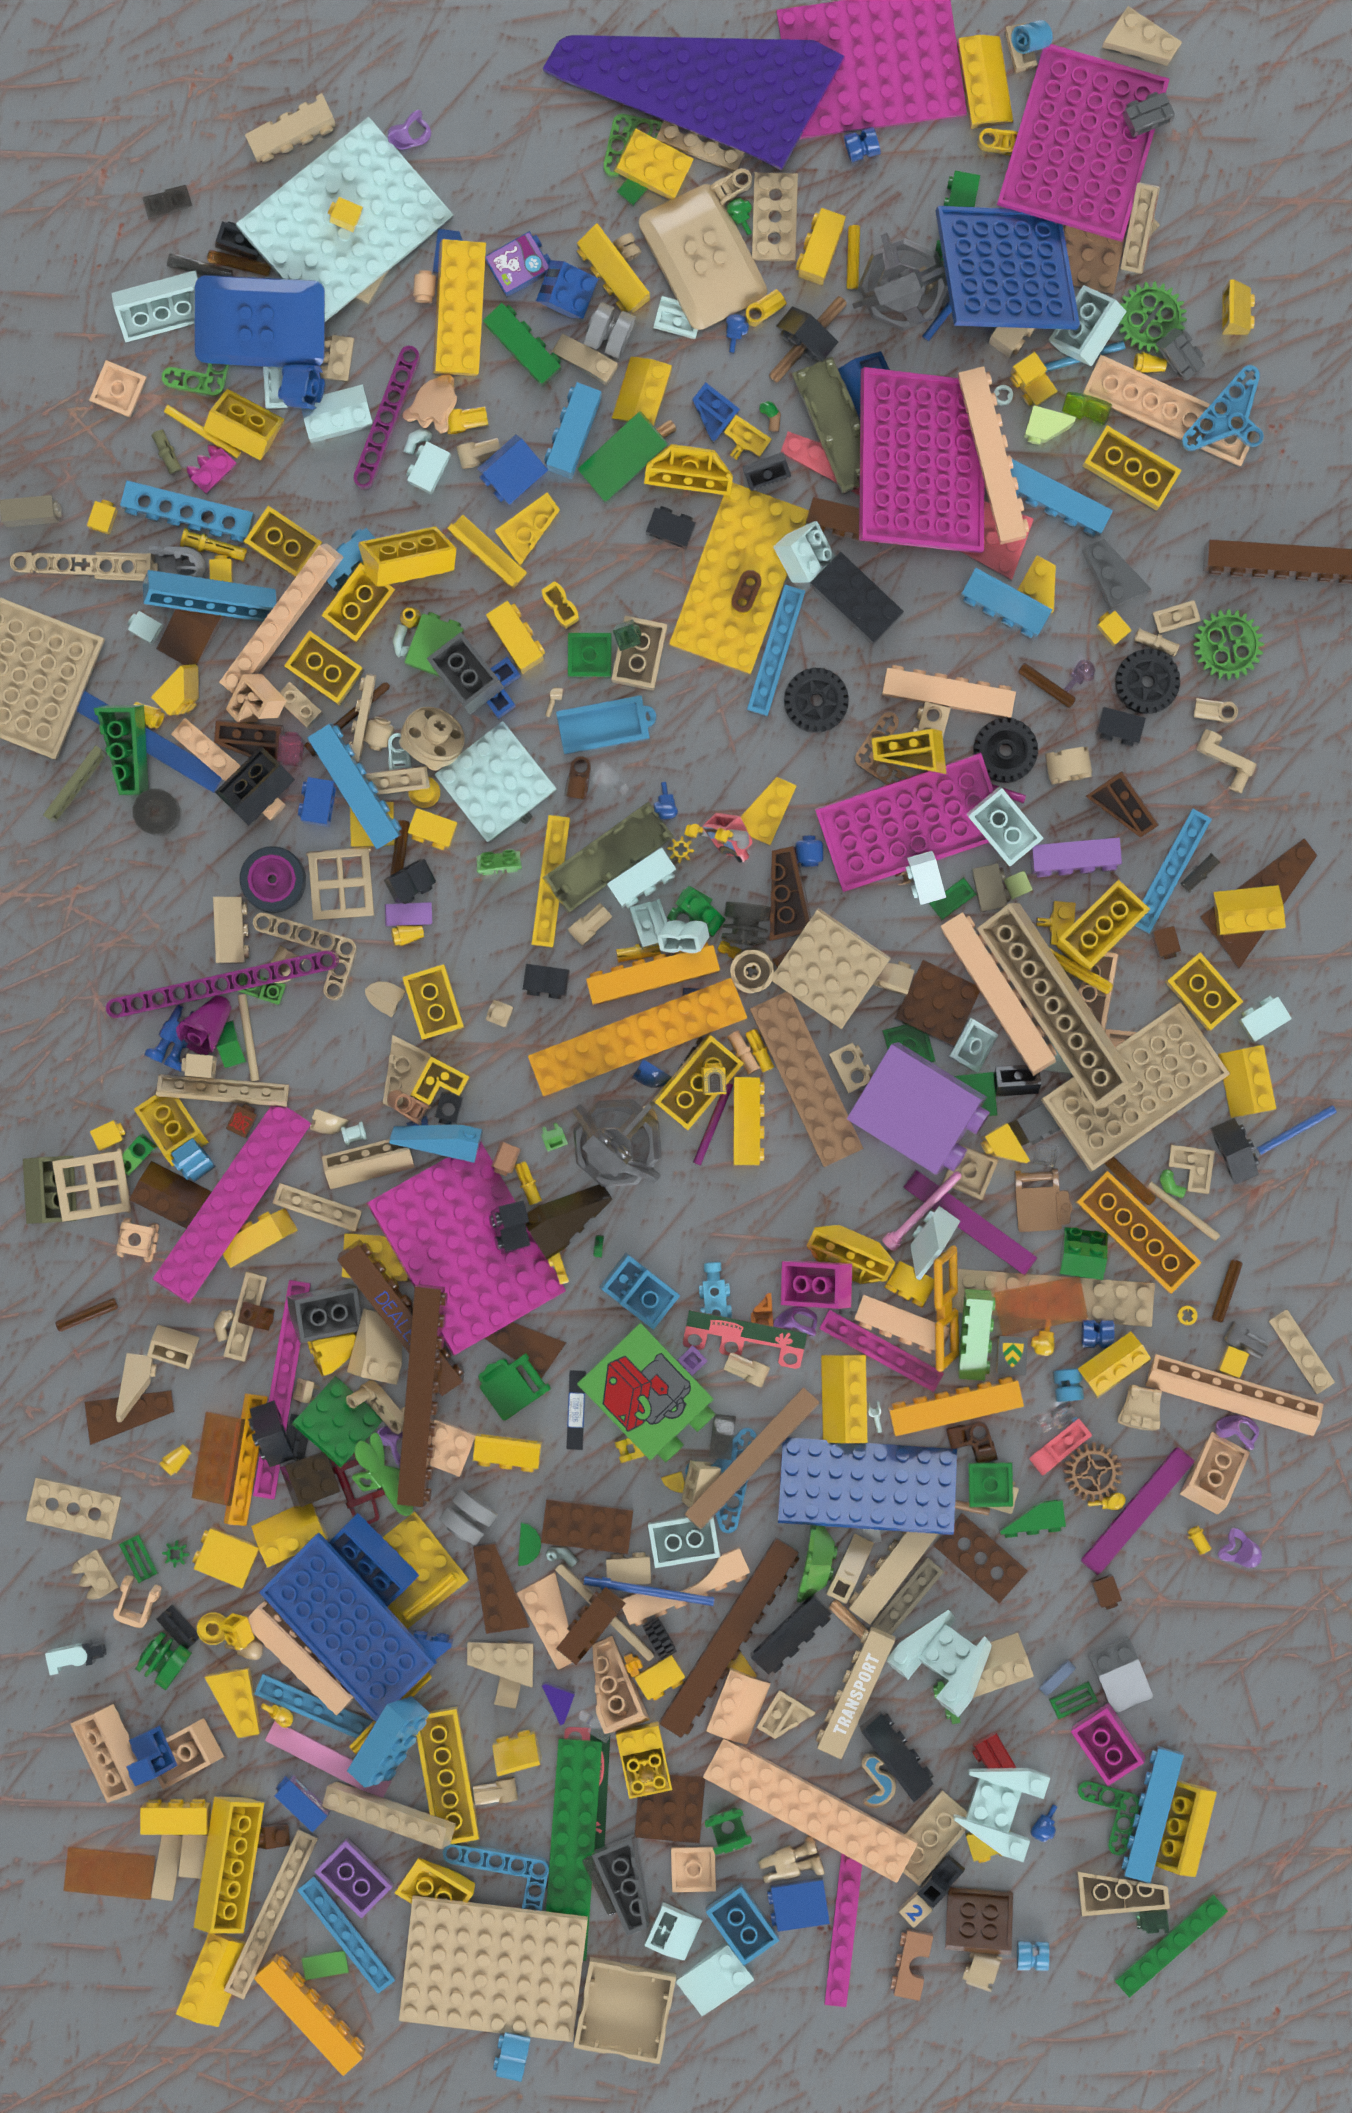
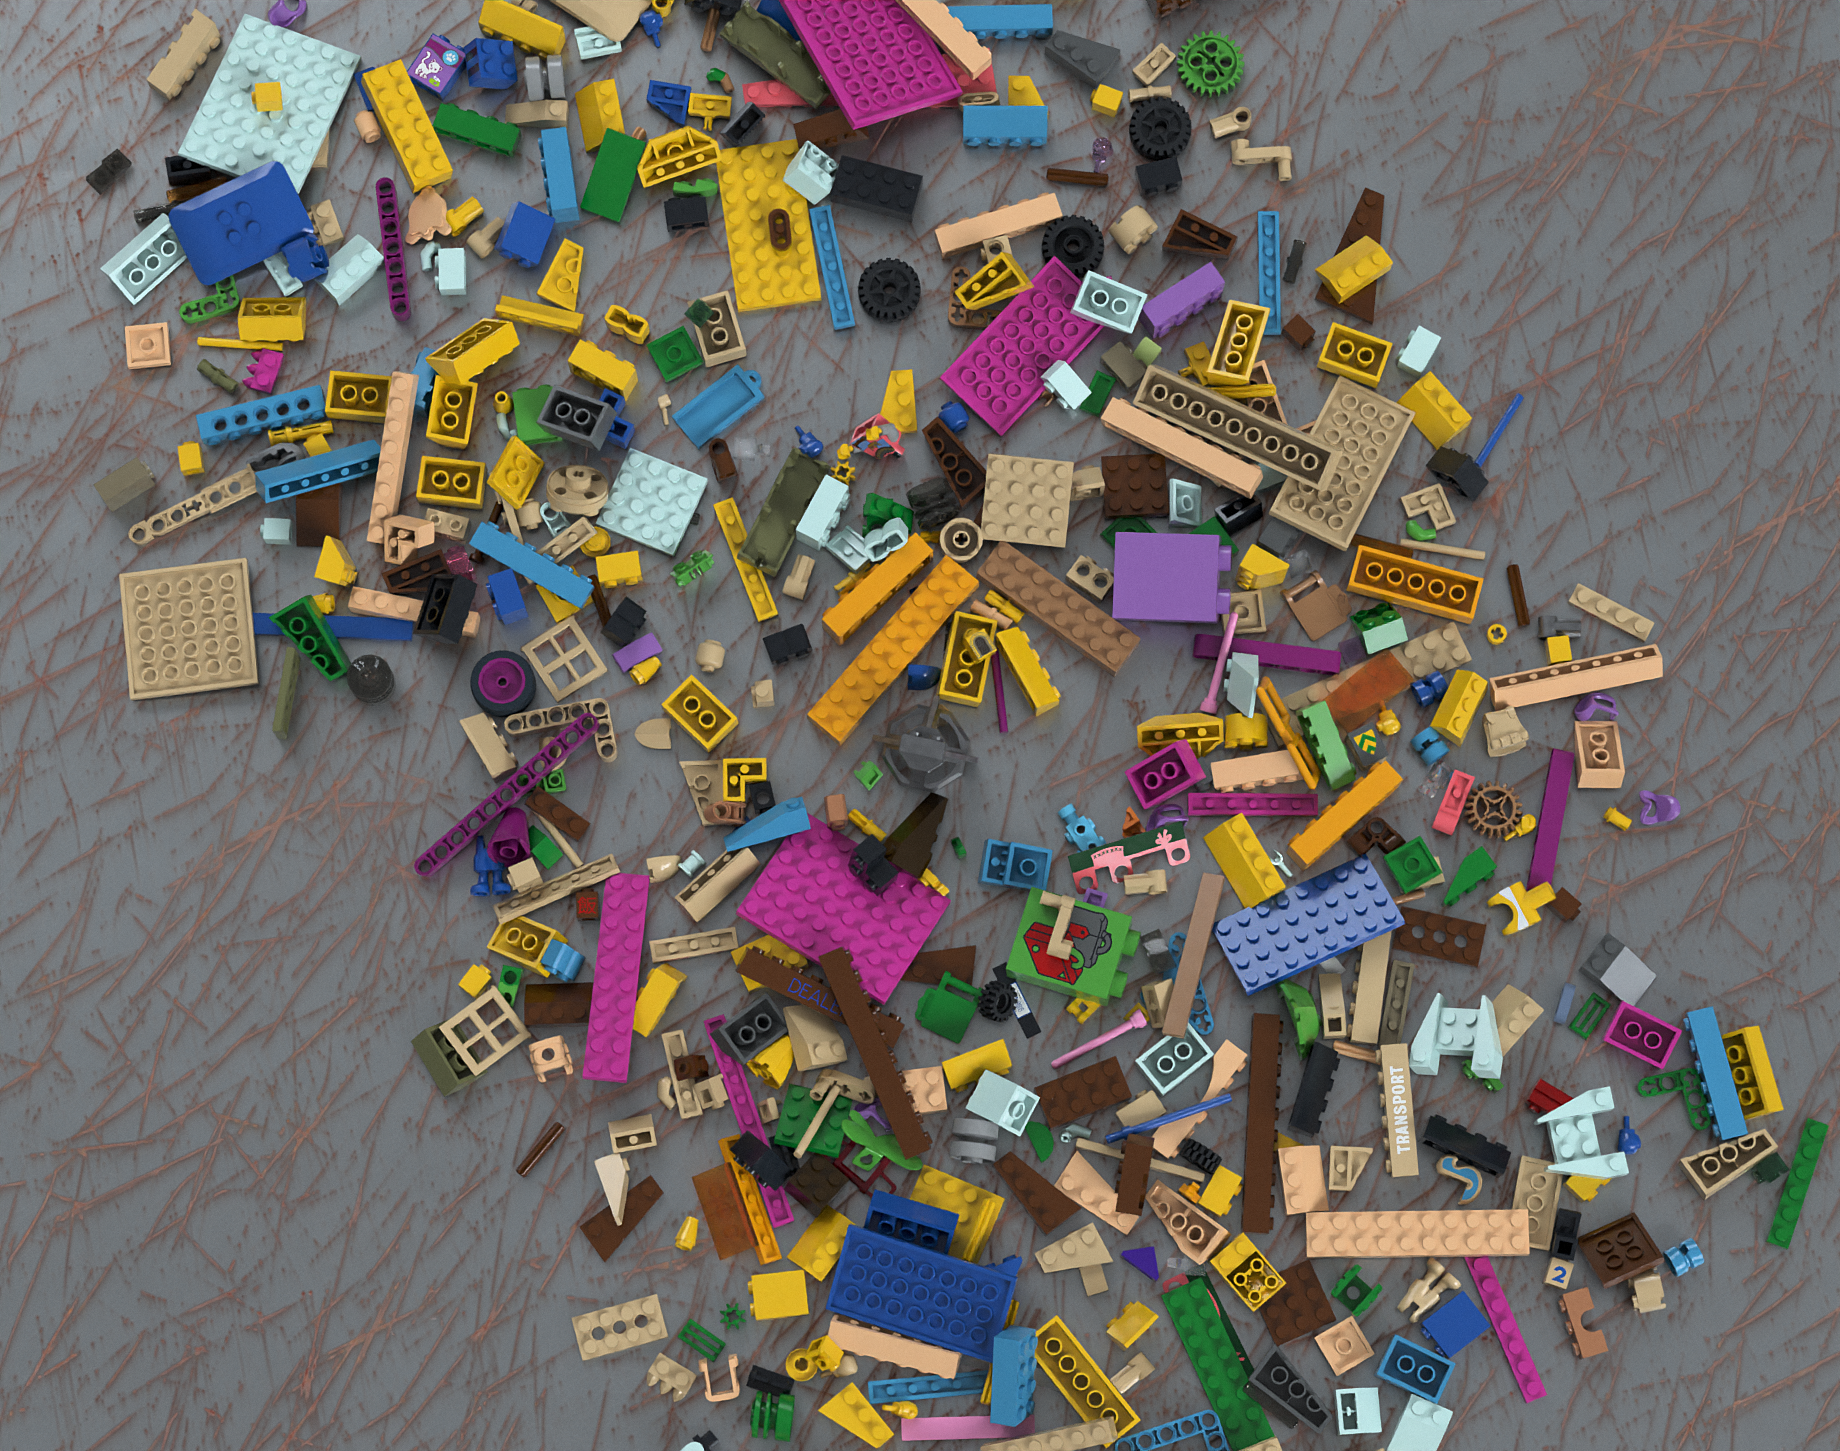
camera: 30 degrees left, 10 degrees down
none -> yellow tile [487,435,545,510]
none -> reddish brown plate [524,786,591,842]
none -> bright green slope [673,178,718,198]
none -> tan brick [693,1074,729,1110]
none -> tan head [695,639,725,672]
none -> tan bar [793,1085,840,1158]
none -> tan plate [958,92,1000,112]
none -> light aqua brick [966,1069,1040,1136]
none -> black tyre [978,980,1018,1022]
none -> tan beam [1040,891,1076,960]
none -> bright pink piece [1051,1009,1148,1069]
none -> clear purple plate [1338,636,1366,664]
none -> yellow connector [1486,881,1556,936]

